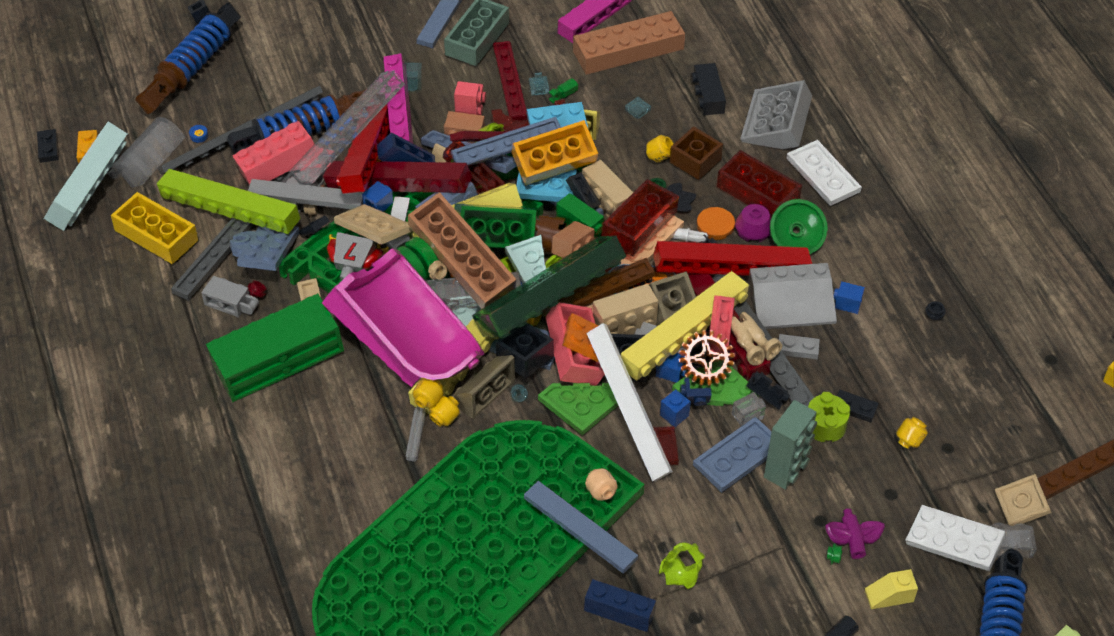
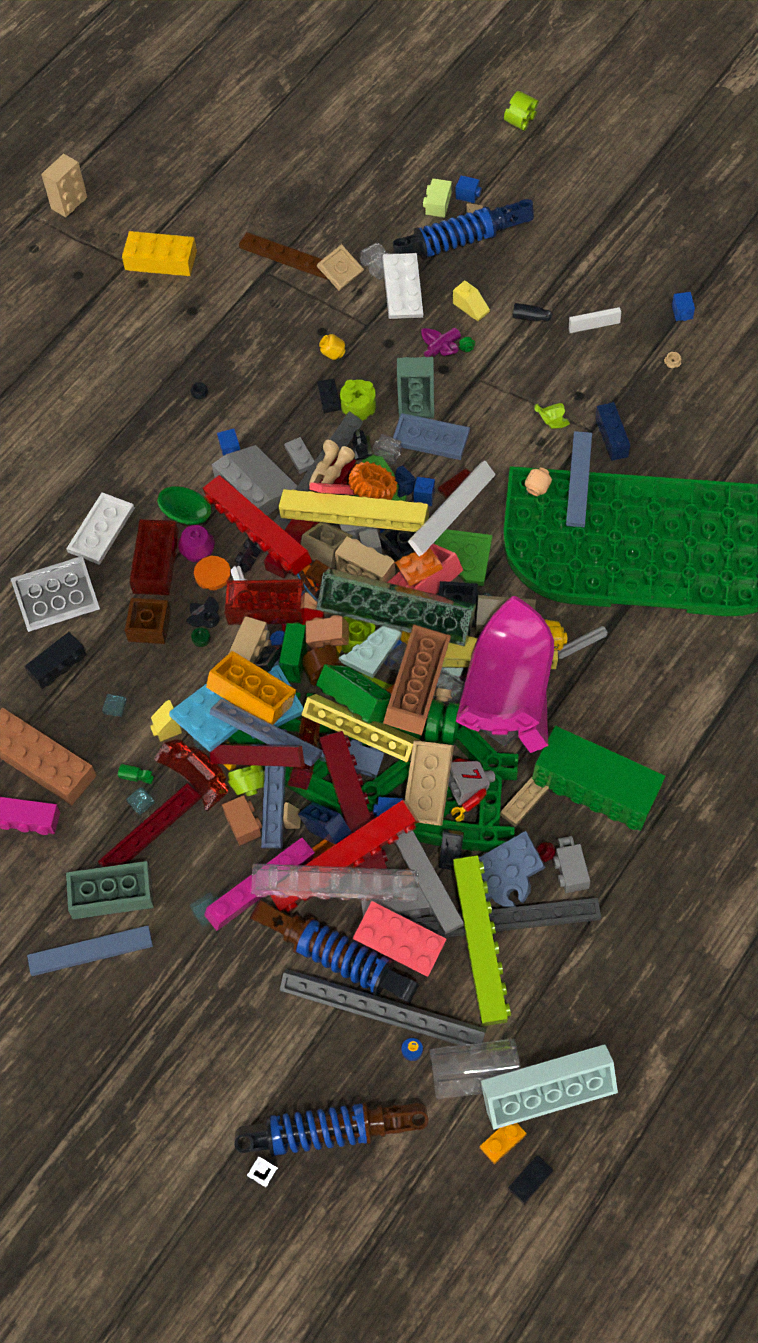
camera: 120 degrees left, 10 degrees up
yellow brick [111,192,198,264] -> none
white sticker [391,197,410,221] -> none
coral brick [454,81,486,115] -> none
yellow head [646,135,673,162] -> none

